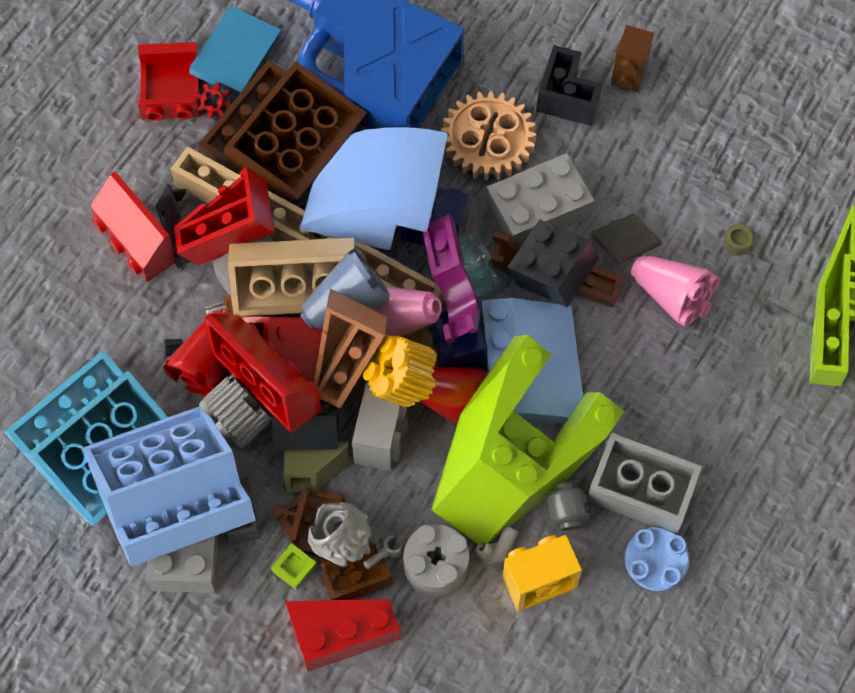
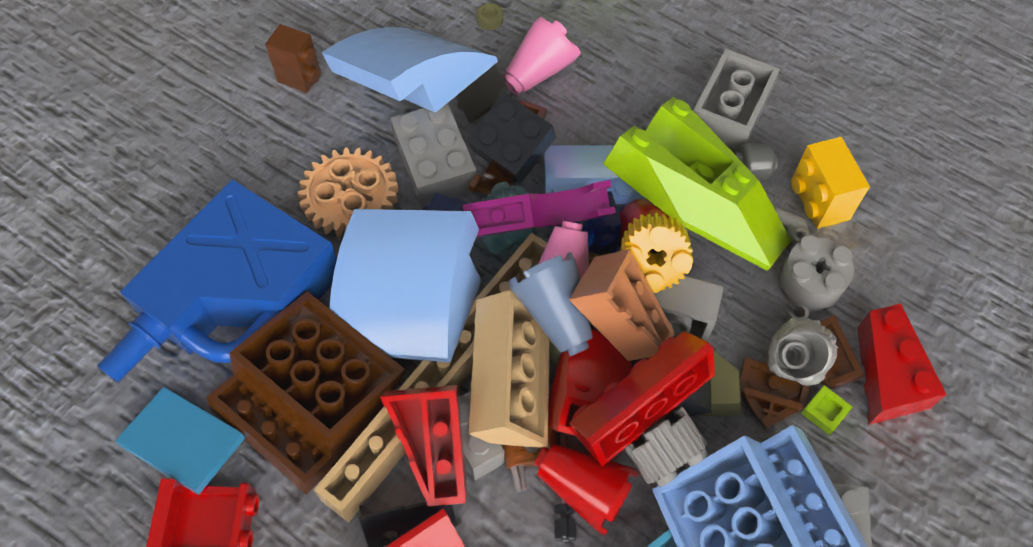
camera: 85 degrees left, 5 degrees down
red gear [196,82,232,119] -> none
black brick [536,45,602,126] -> none
light blue dish [625,527,690,591] -> none
none -> light blue slope [322,27,498,113]

